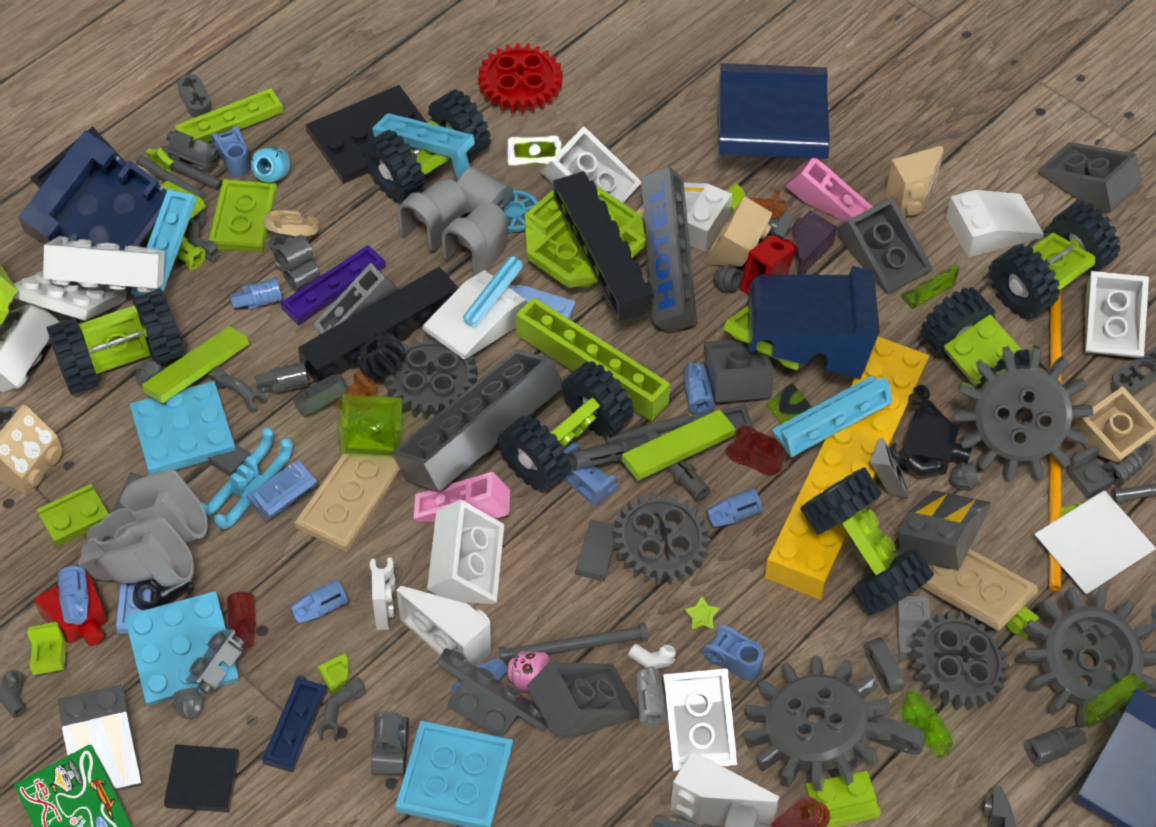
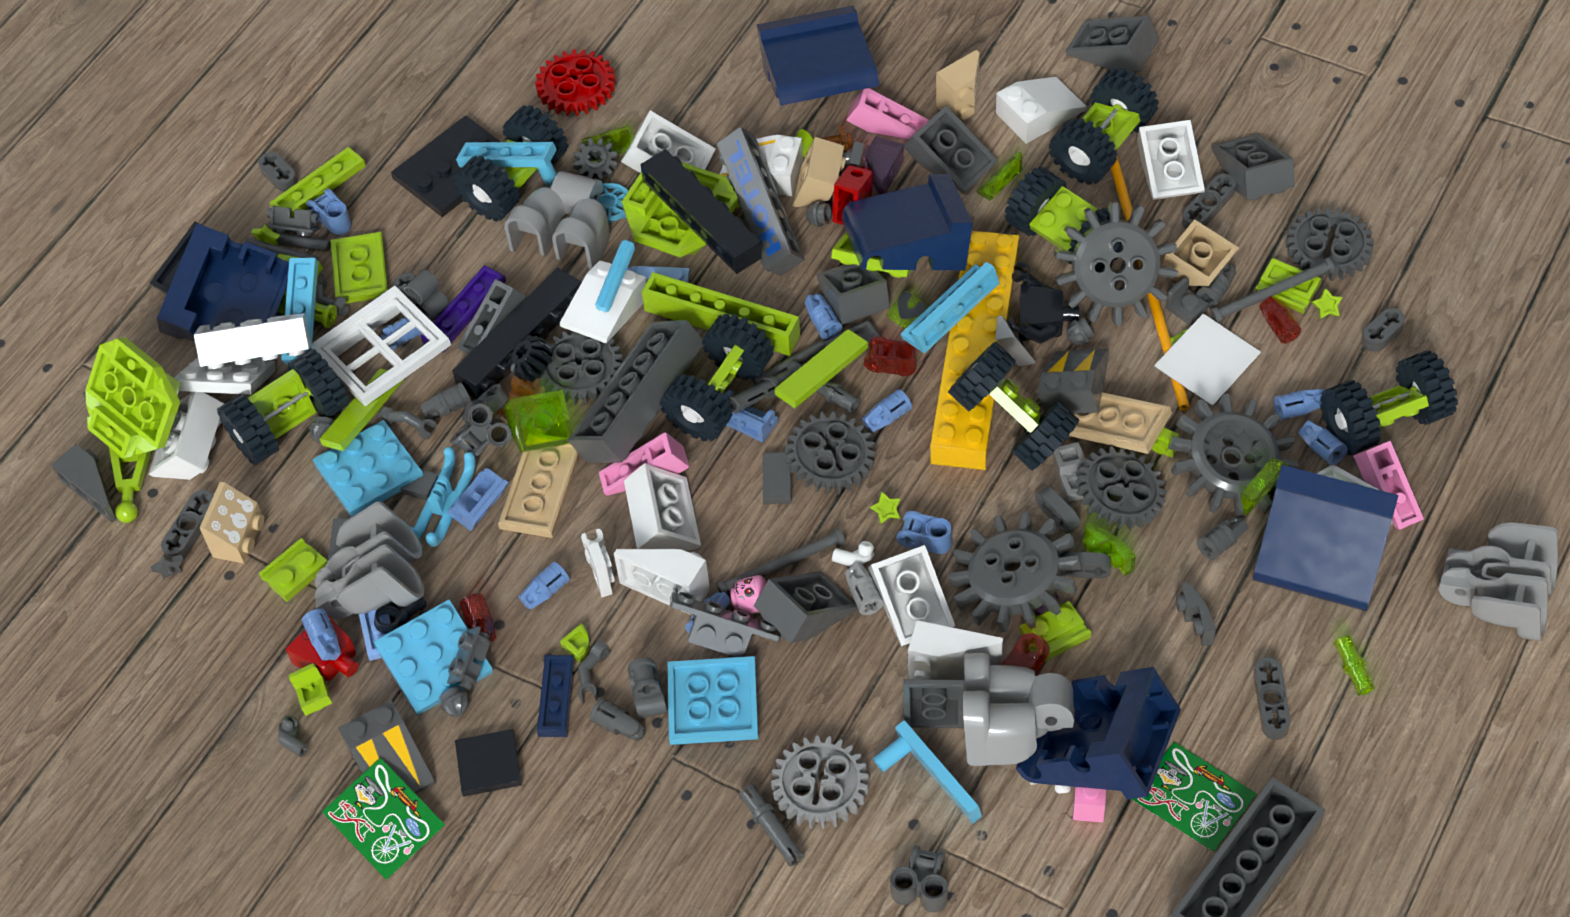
camera: 10 degrees left, 0 degrees up
medium azure head [251,146,290,183] -> none
tan tile [263,210,319,236] -> none
none -> white window [312,286,451,406]
none -> dark grey piece [450,400,512,458]
none -> dark grey gear [573,138,618,183]
none -> dark grey hinge [590,698,645,741]

